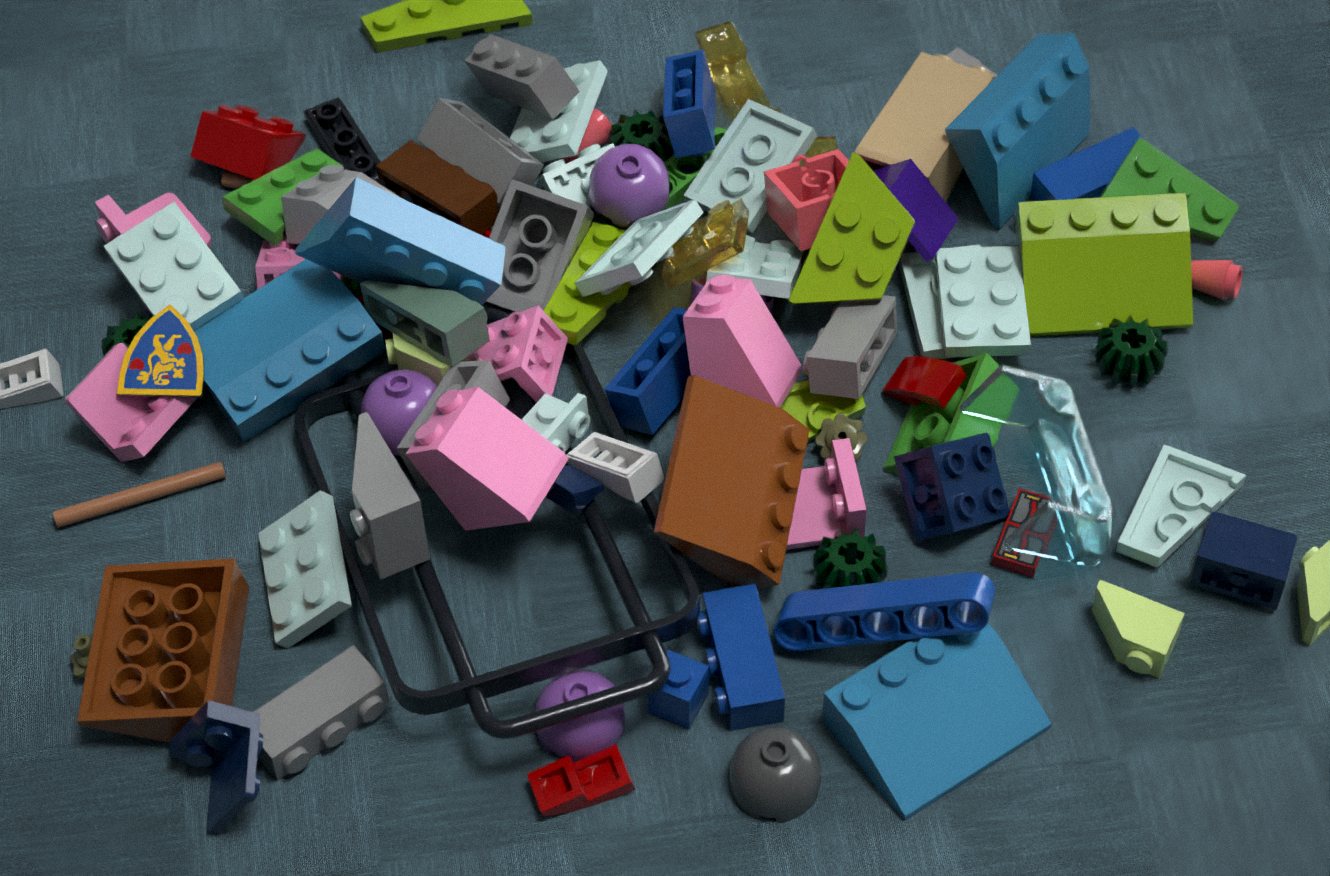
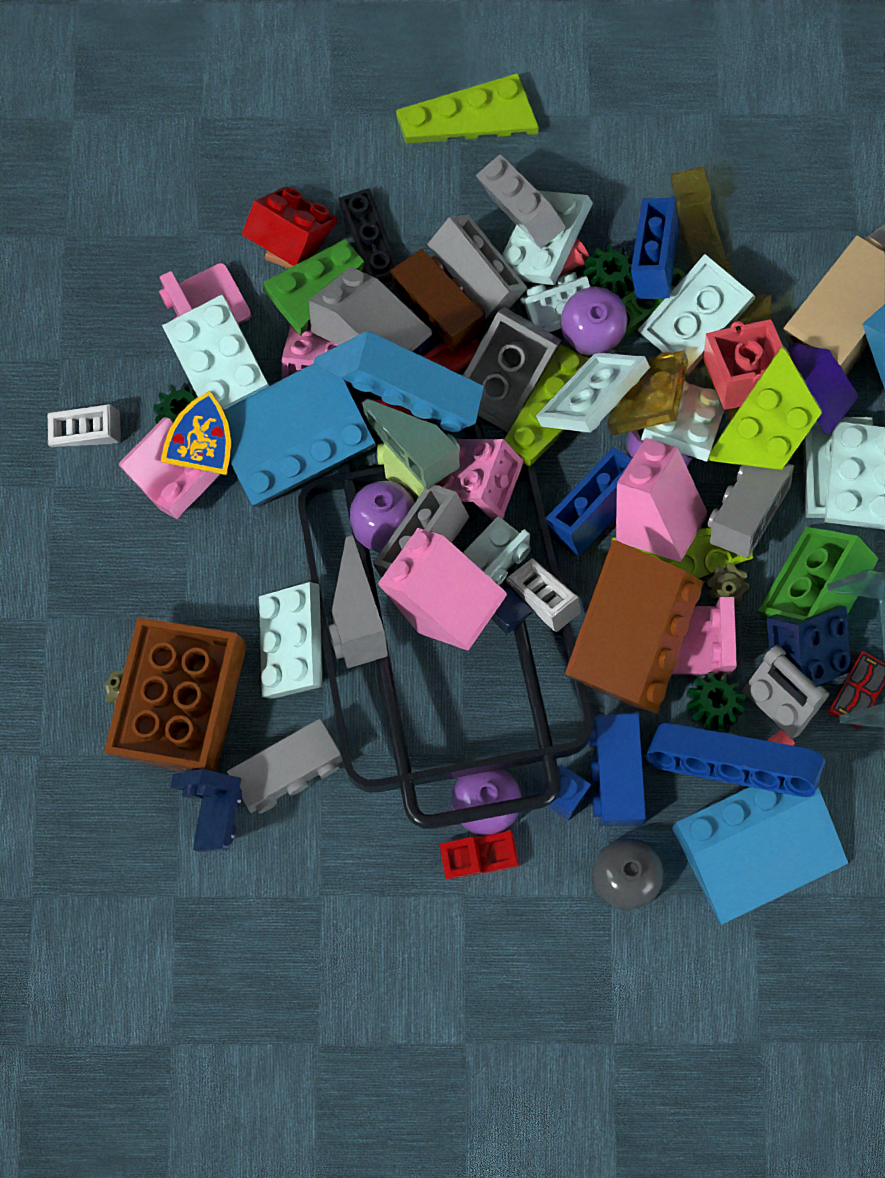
camera: 10 degrees right, 20 degrees up
nougat bar [53,461,226,528] -> none
red slope [882,356,967,409] -> none
none -> light grey plate [742,645,829,739]

